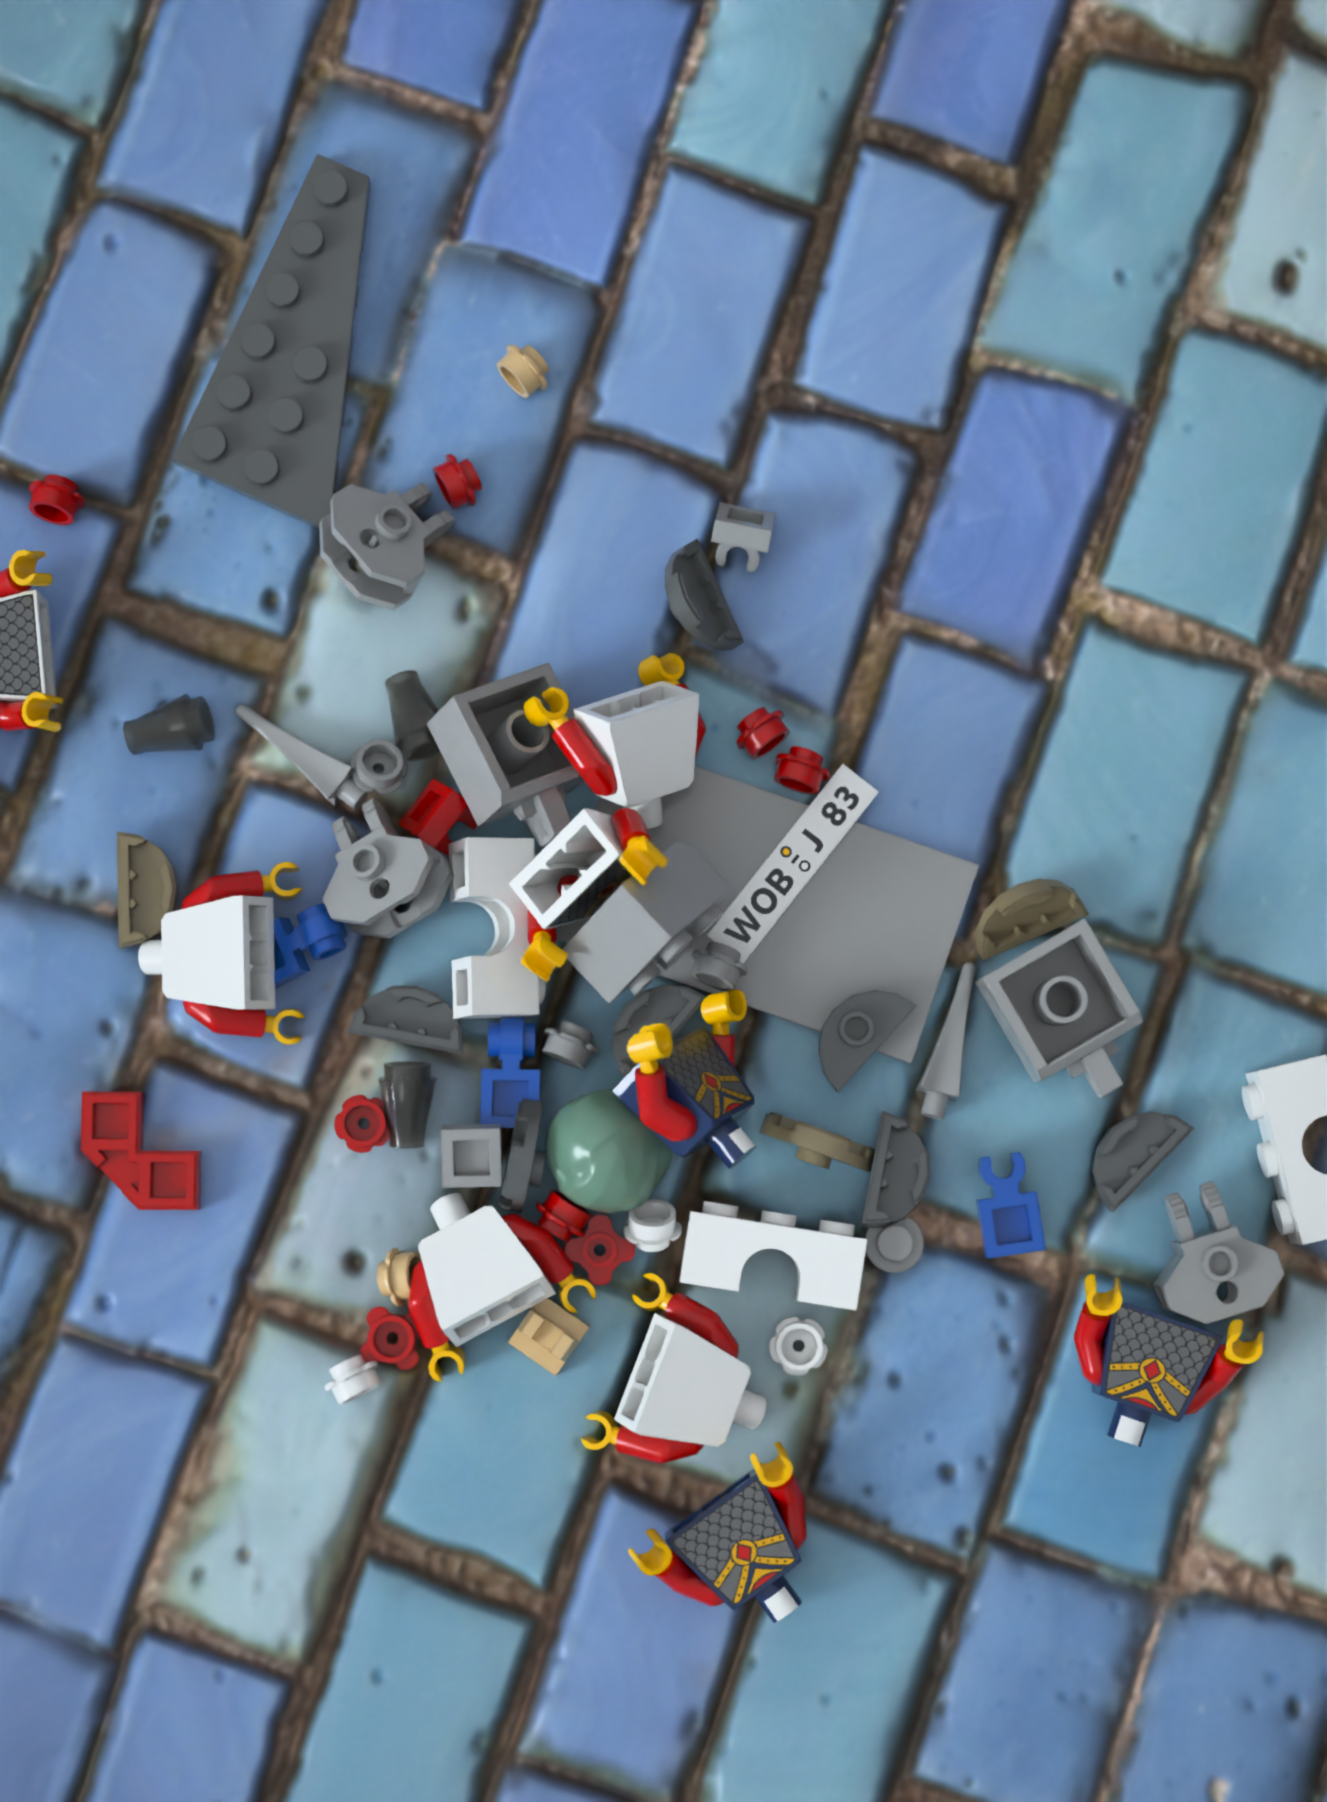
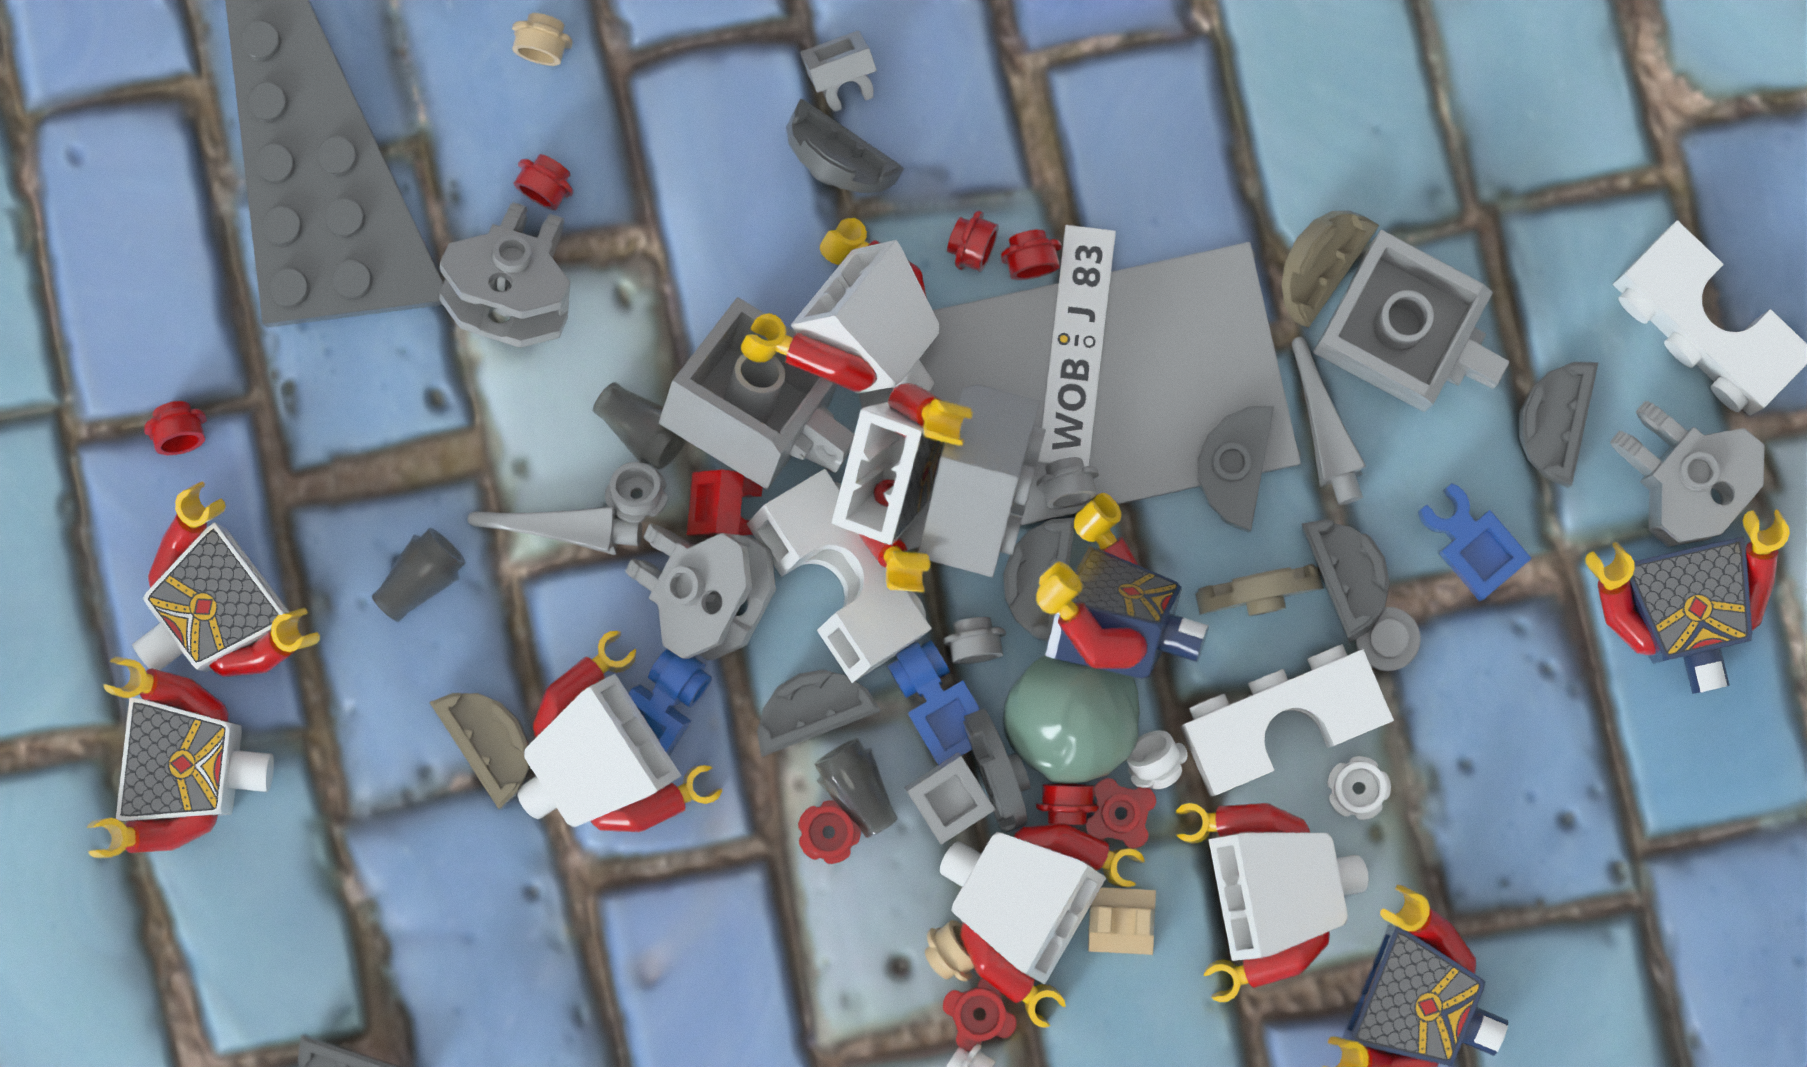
camera: 25 degrees left, 0 degrees up
red tile [81,1091,201,1210] -> none

